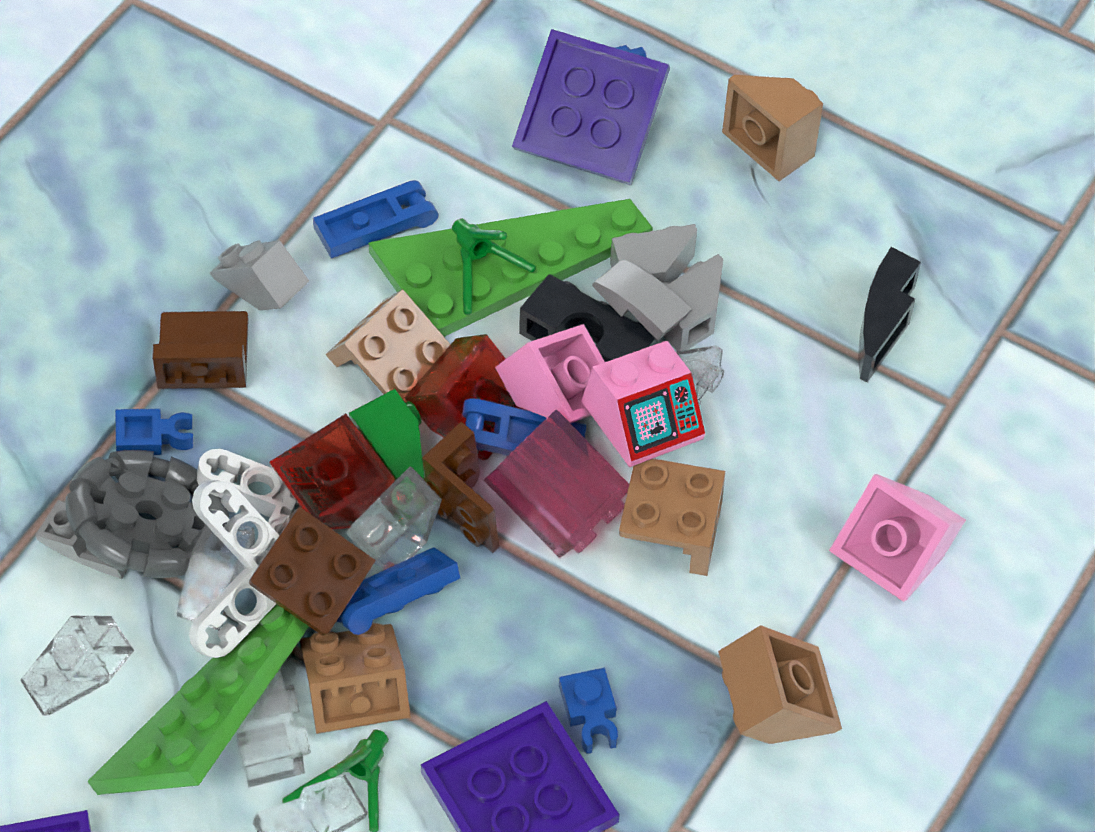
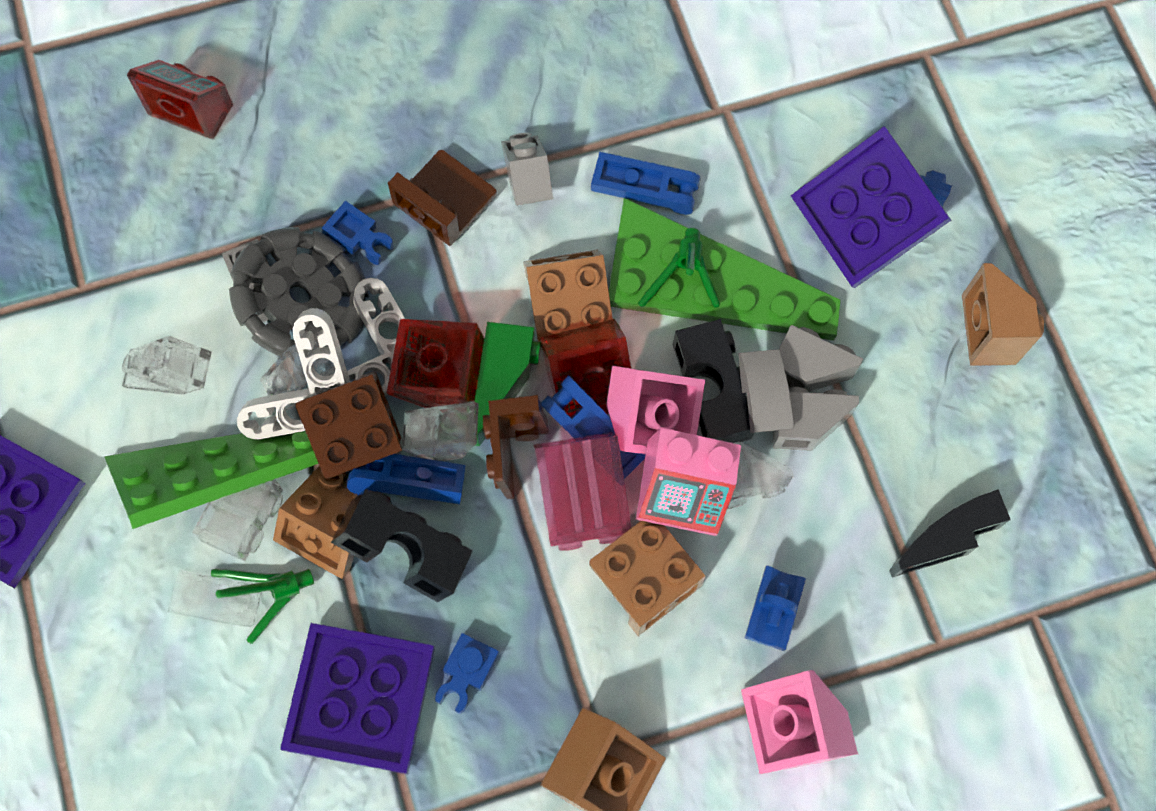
camera: 40 degrees right, 15 degrees up
none -> black arch [331,489,473,602]
none -> blue hips [744,565,806,651]

